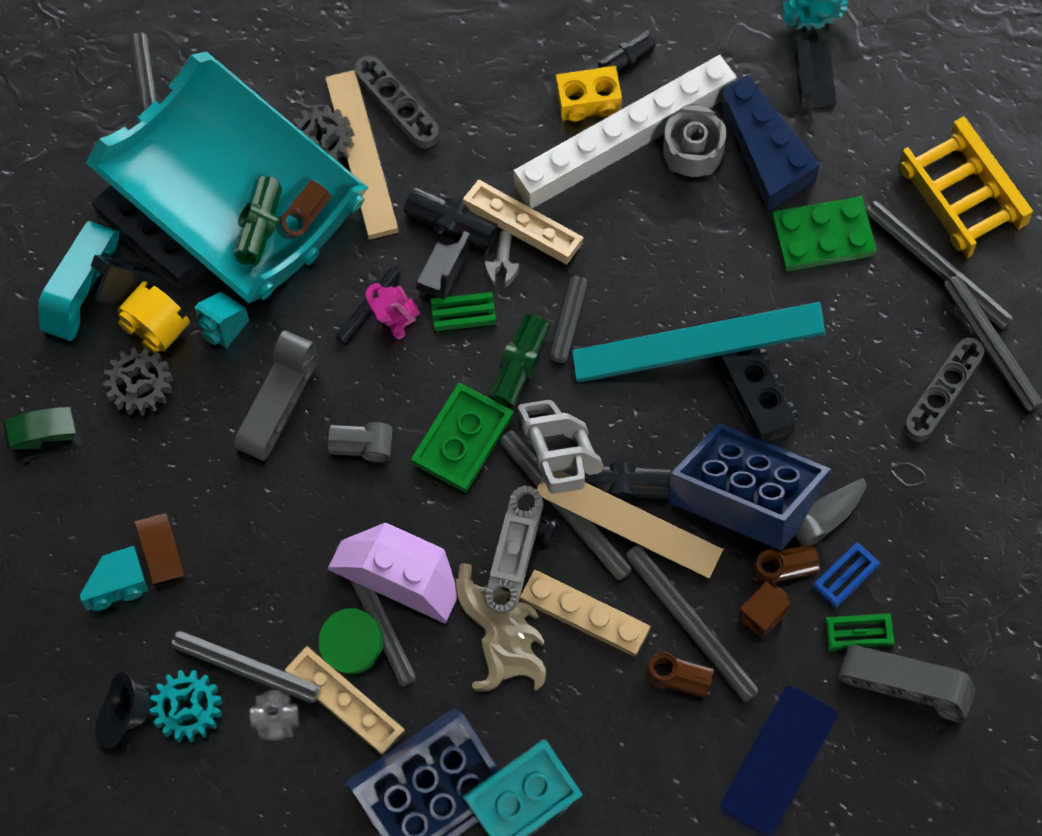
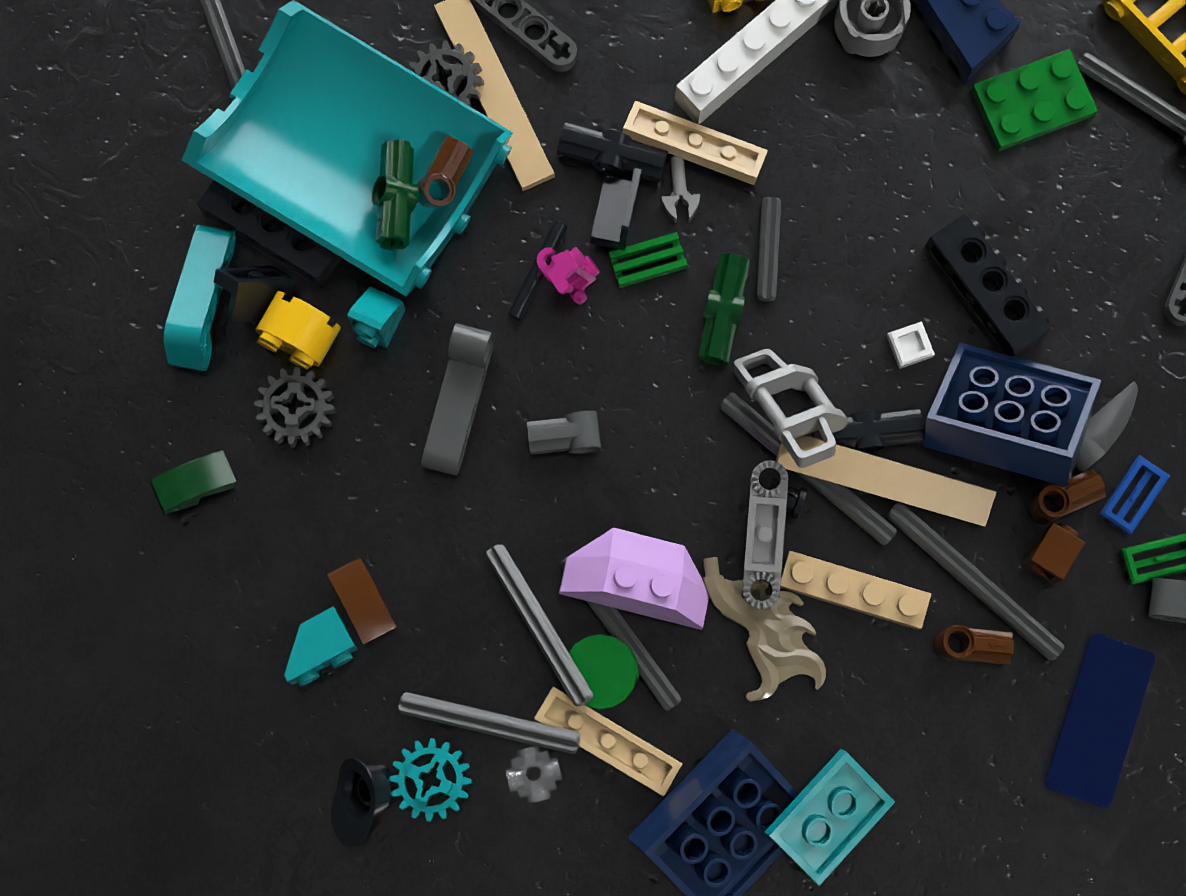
camera: 15 degrees left, 10 degrees up
green plate [411,383,514,493] -> none
teal tile [572,302,826,382] -> none
none -> axle [485,544,593,707]
none -> white tile [886,321,935,369]

